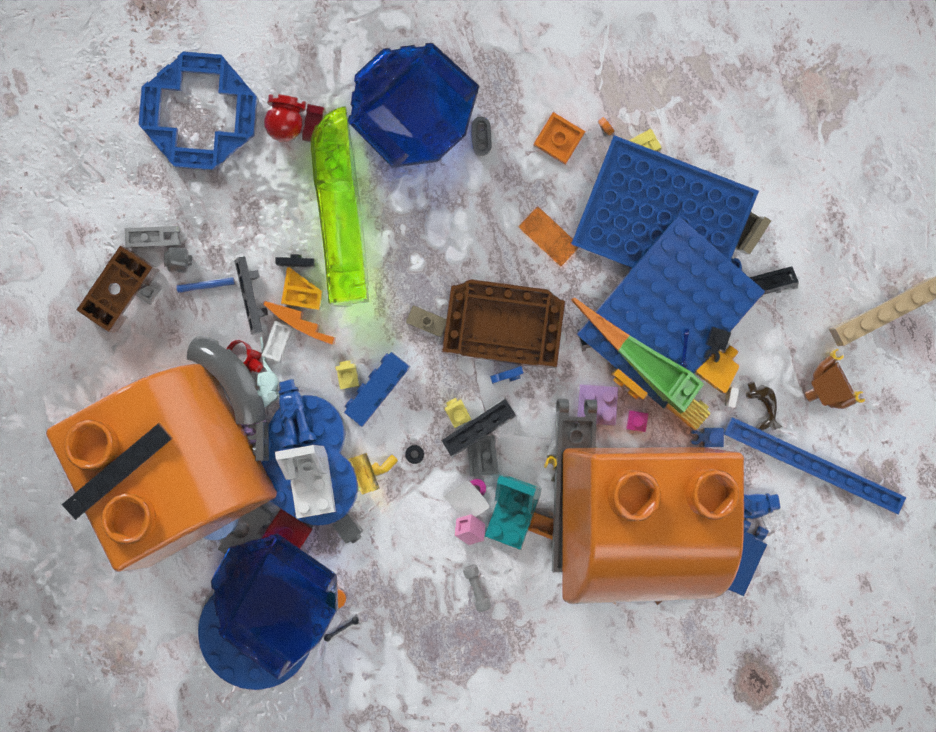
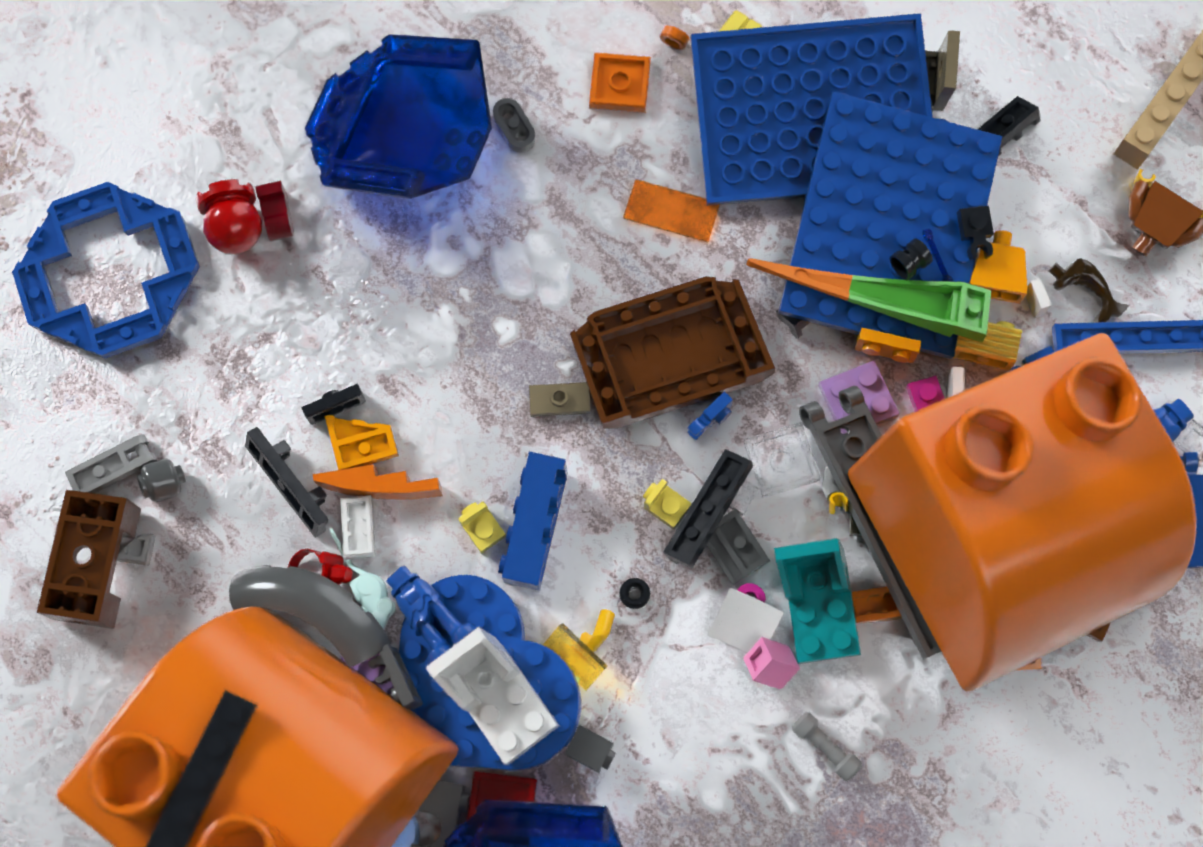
camera: 20 degrees left, 15 degrees down
blue bar [176,277,235,293] -> none
clear neon green slope [311,106,369,307] -> none
none -> black wheel [889,238,933,280]
none -> white tile [947,367,965,398]

